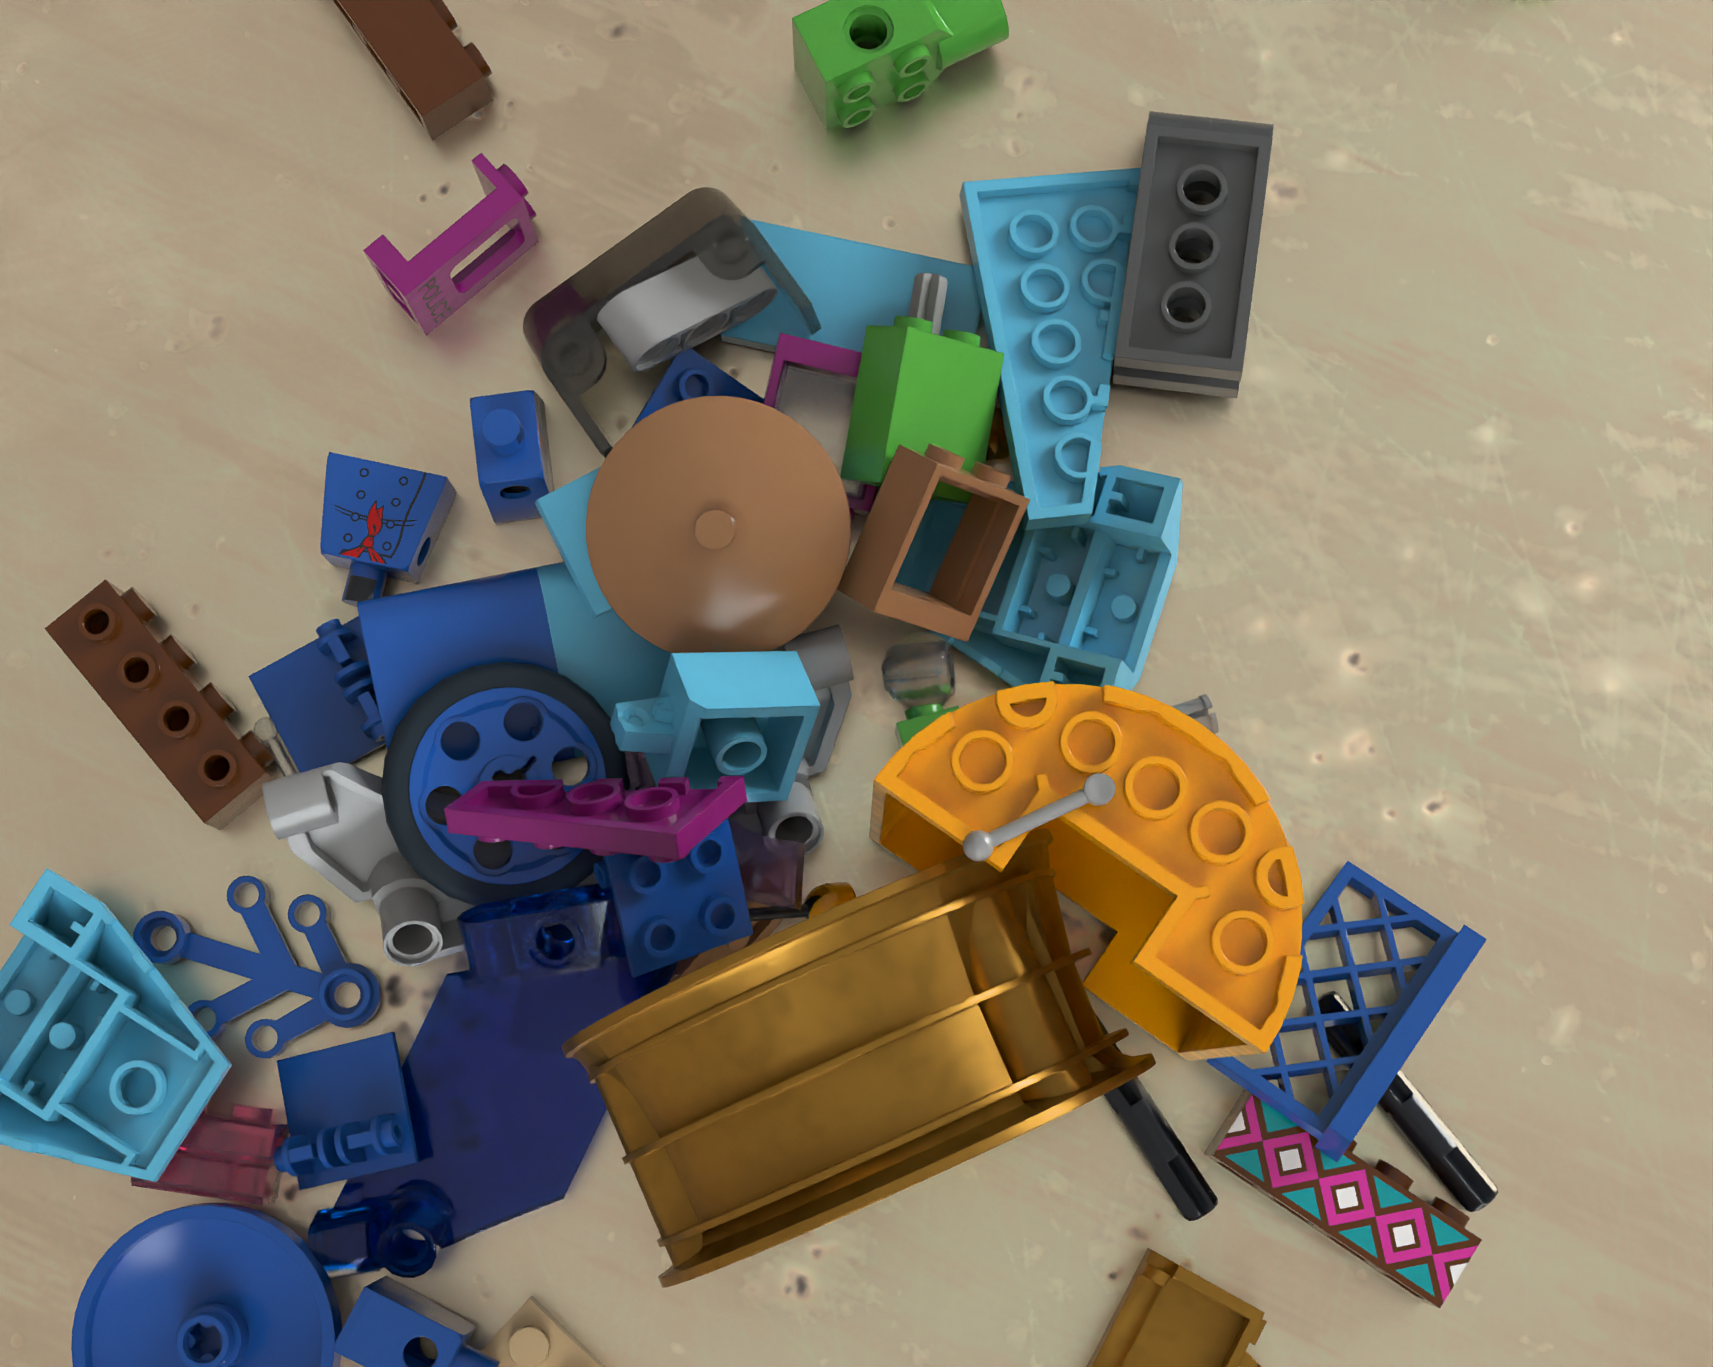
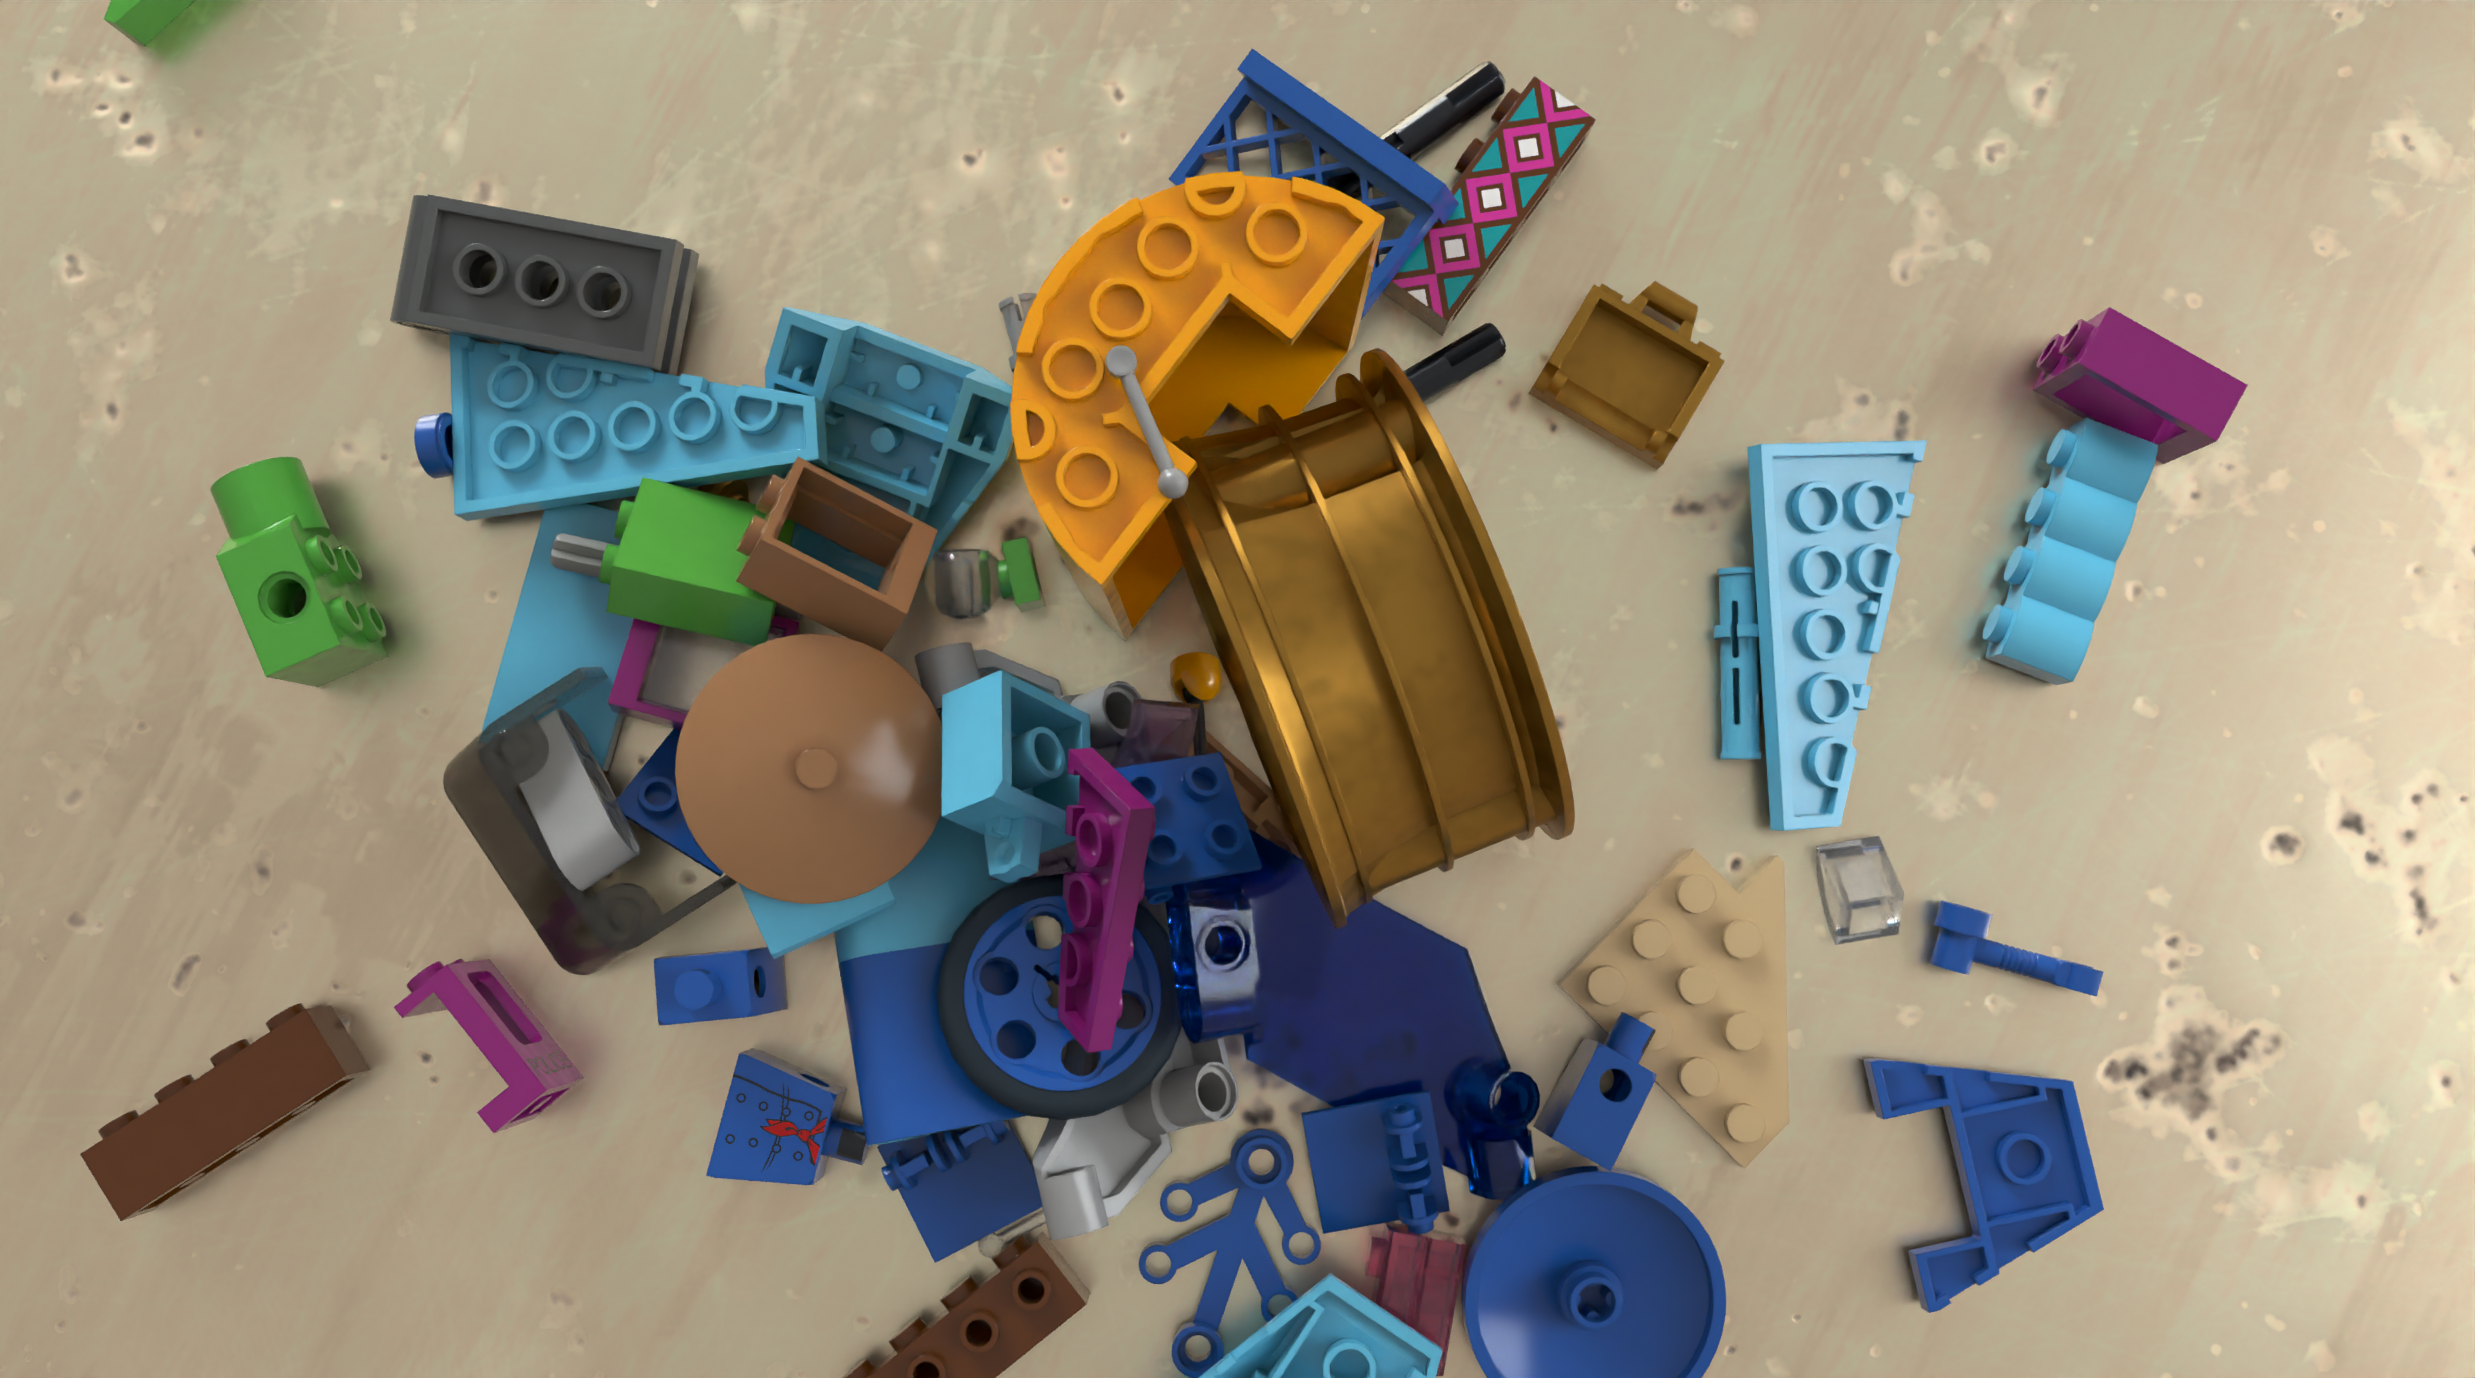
camera: 90 degrees left, 5 degrees up
none -> blue tile [414,412,453,479]

